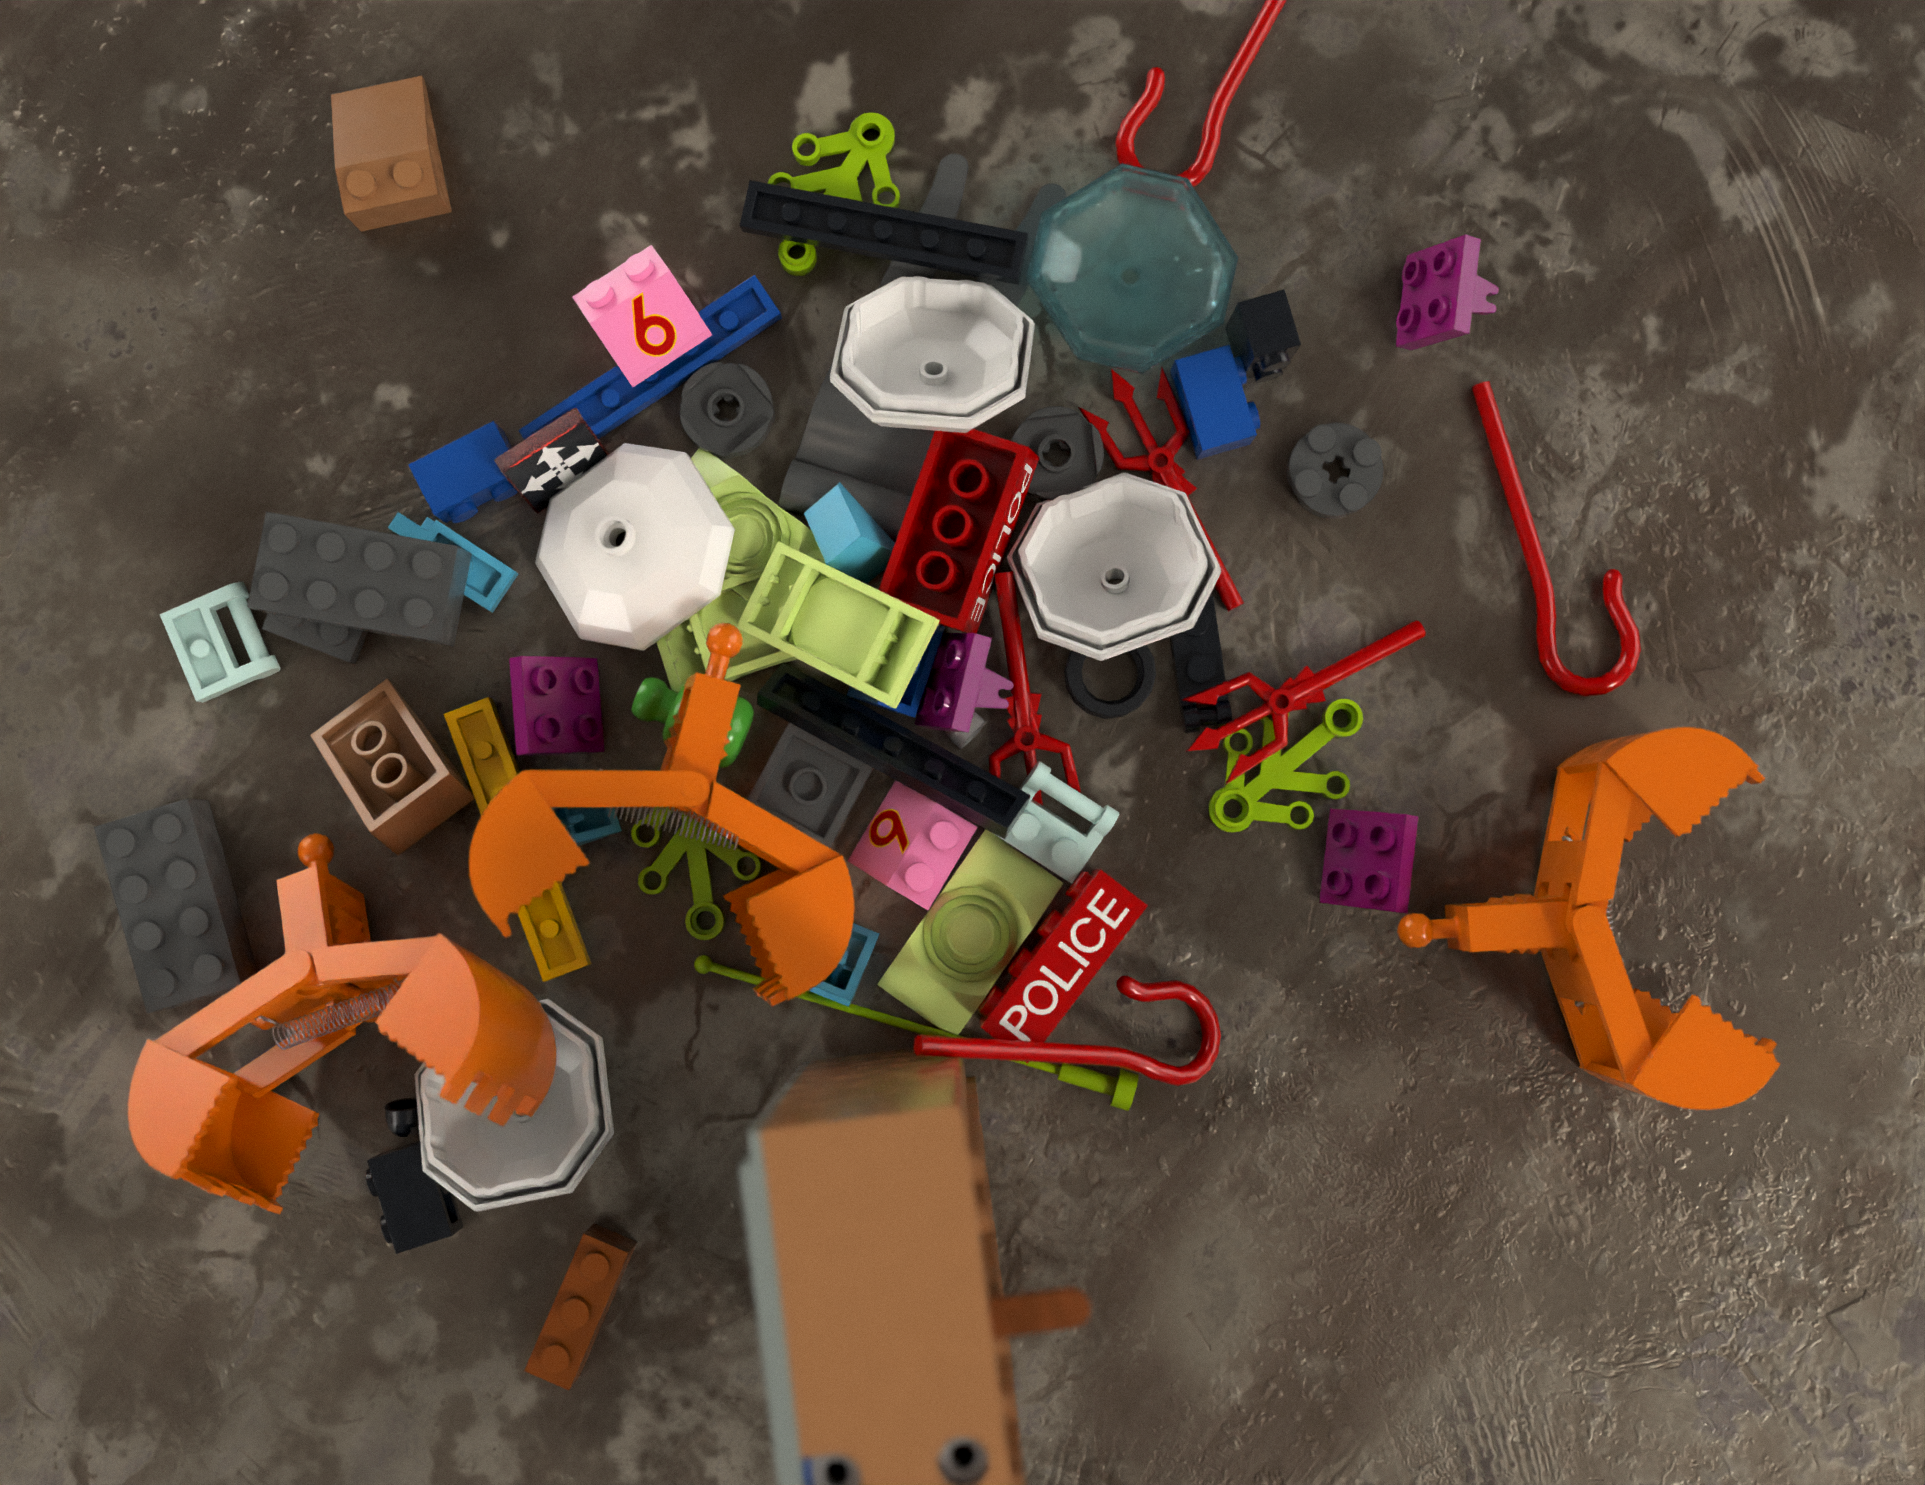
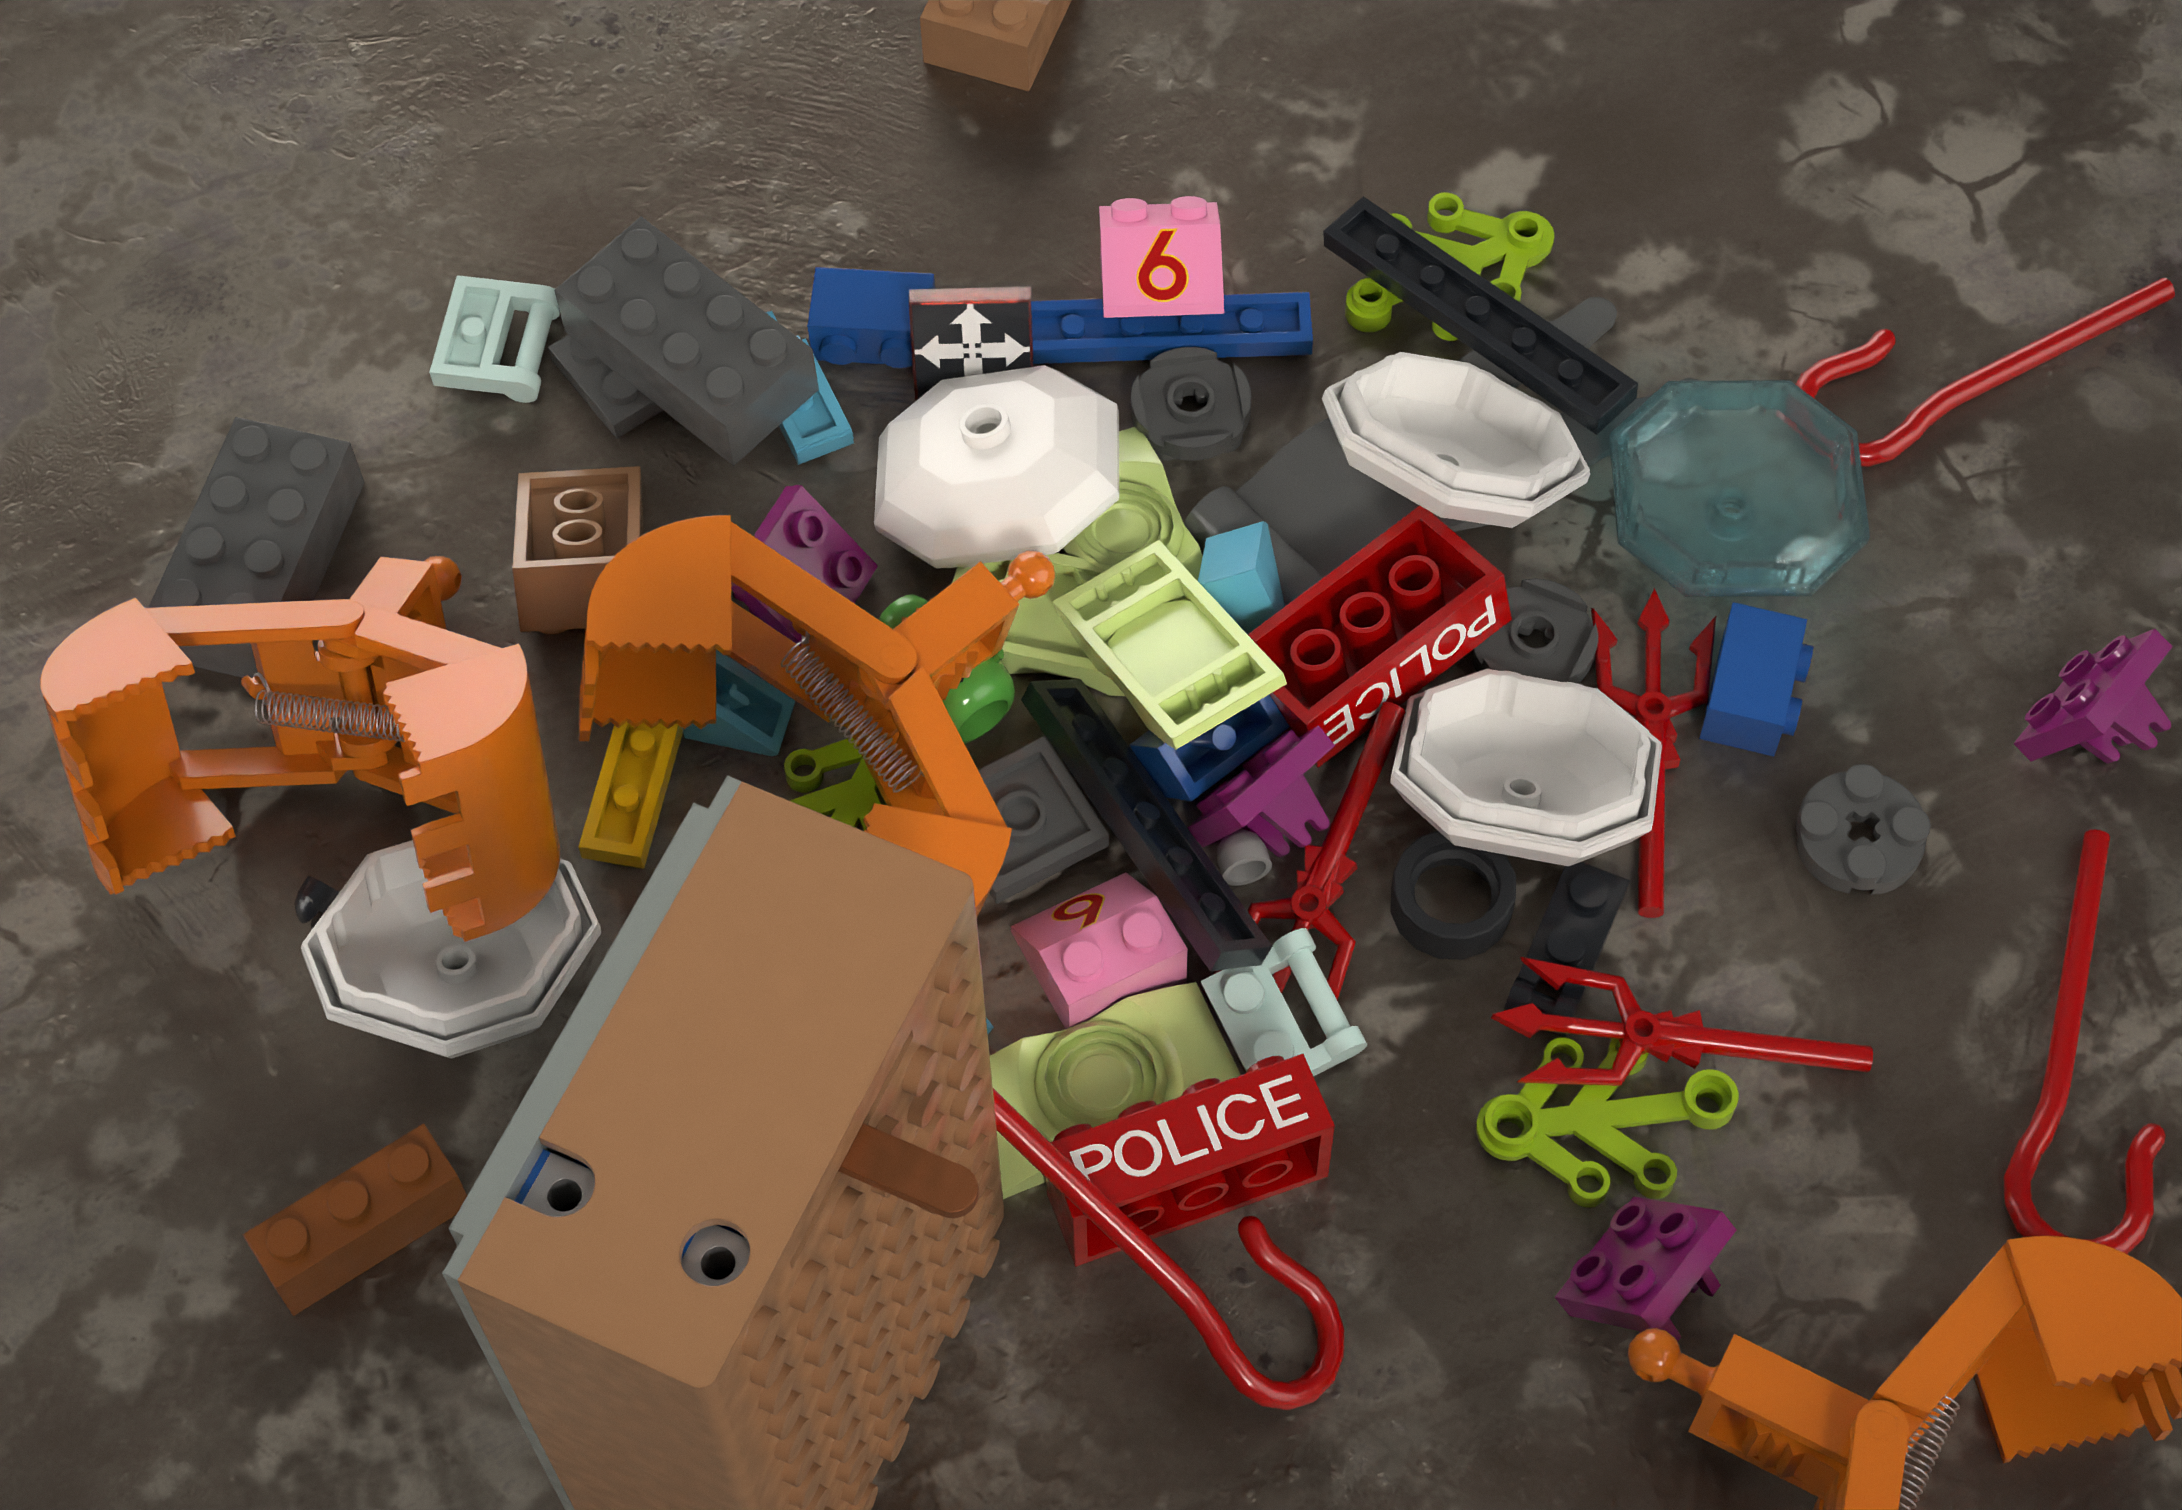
camera: 35 degrees right, 25 degrees down
black brick [366,1141,463,1254] -> none
lime piece [694,955,1139,1111] -> none
black brick [1225,289,1301,383] -> none

